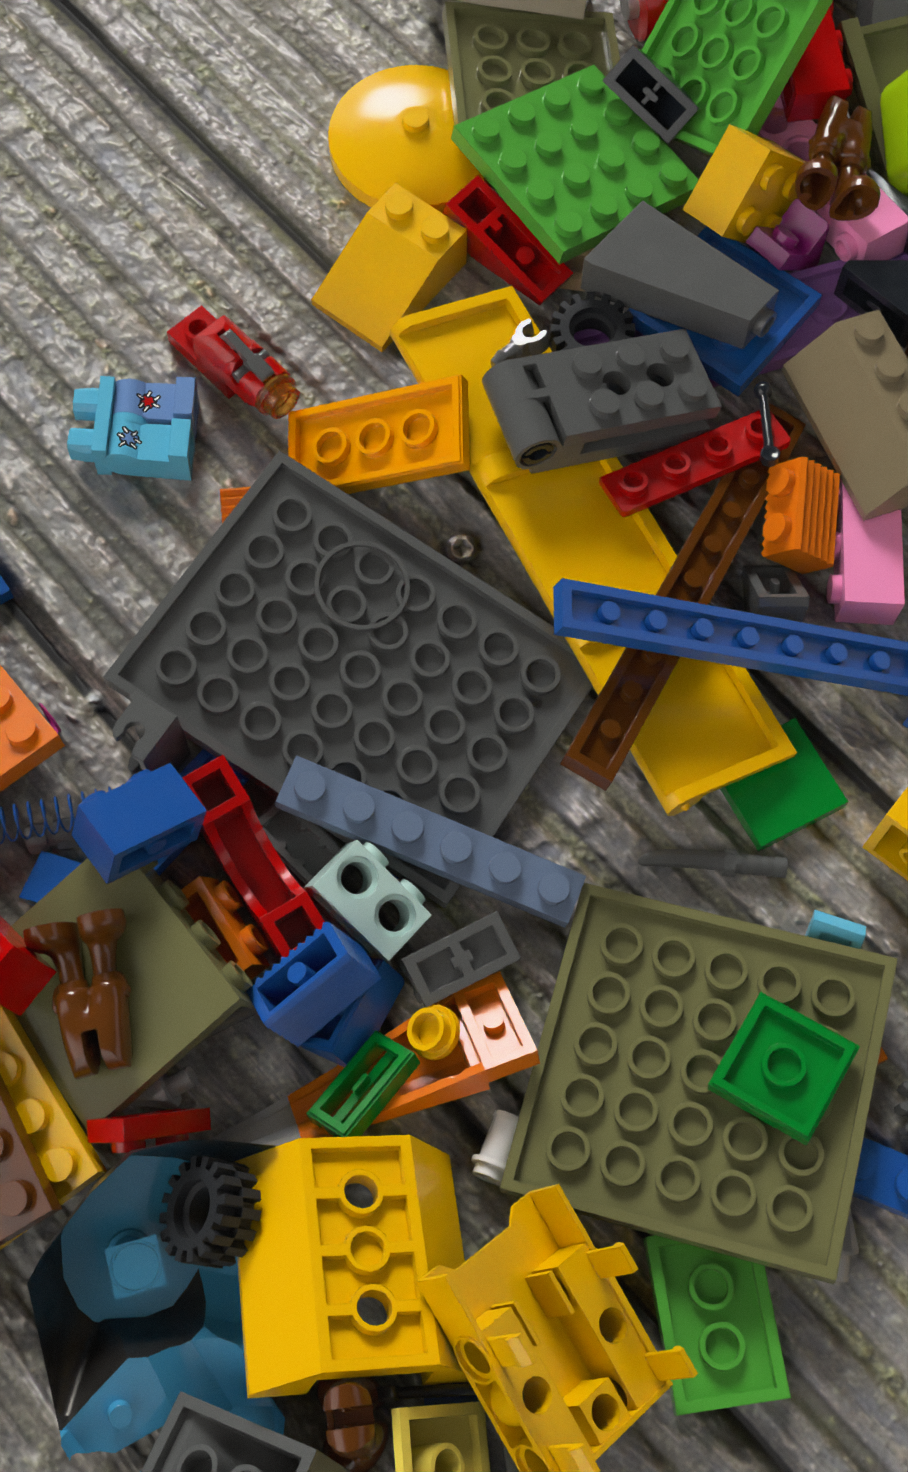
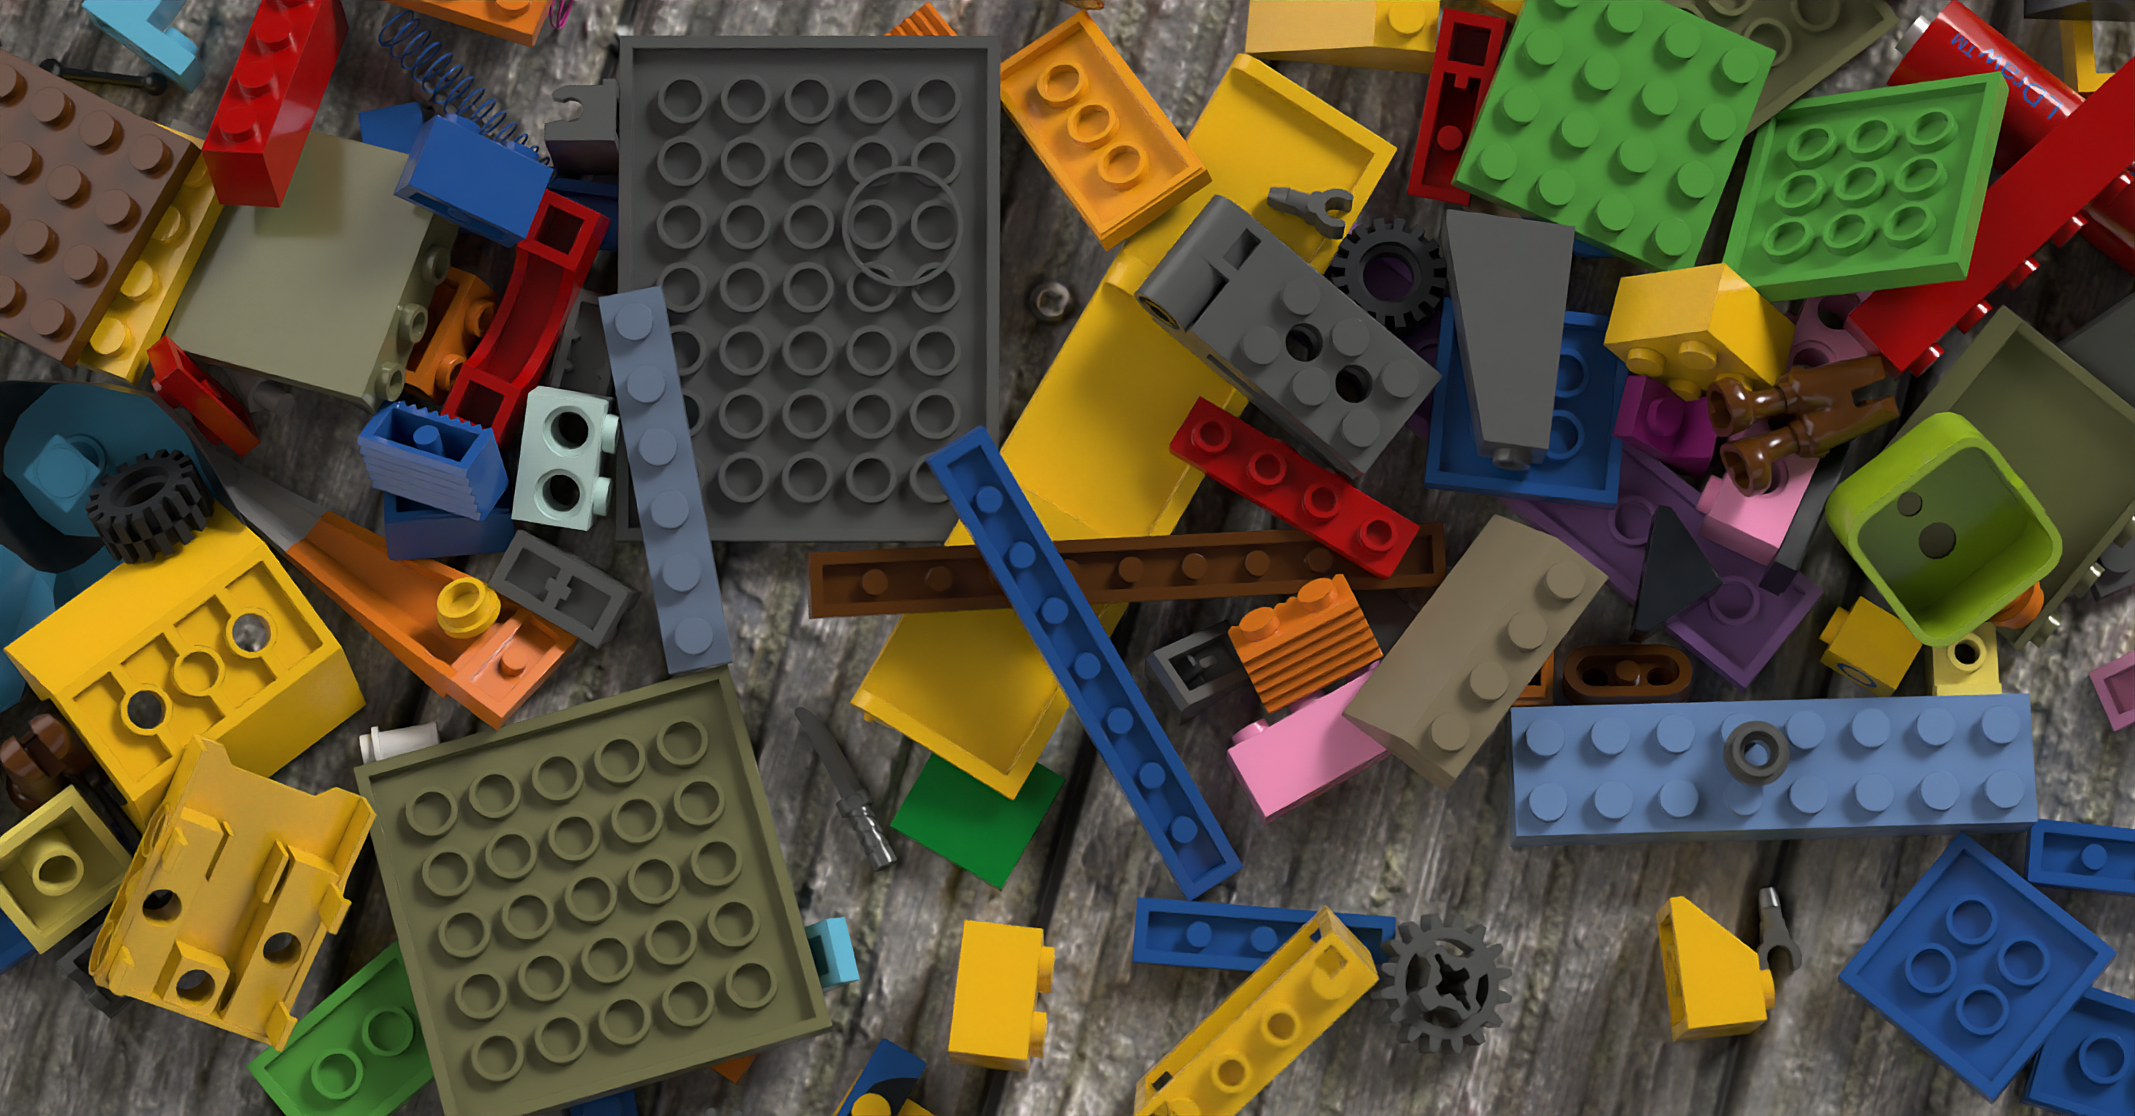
camera: 60 degrees right, 10 degrees up
reddish brown piece [23,908,133,1079] -> none
green tile [306,1030,420,1137] -> none
black slope [602,44,699,144] -> none
green tile [707,992,860,1146] -> none
black hinge [753,381,780,467] -> none

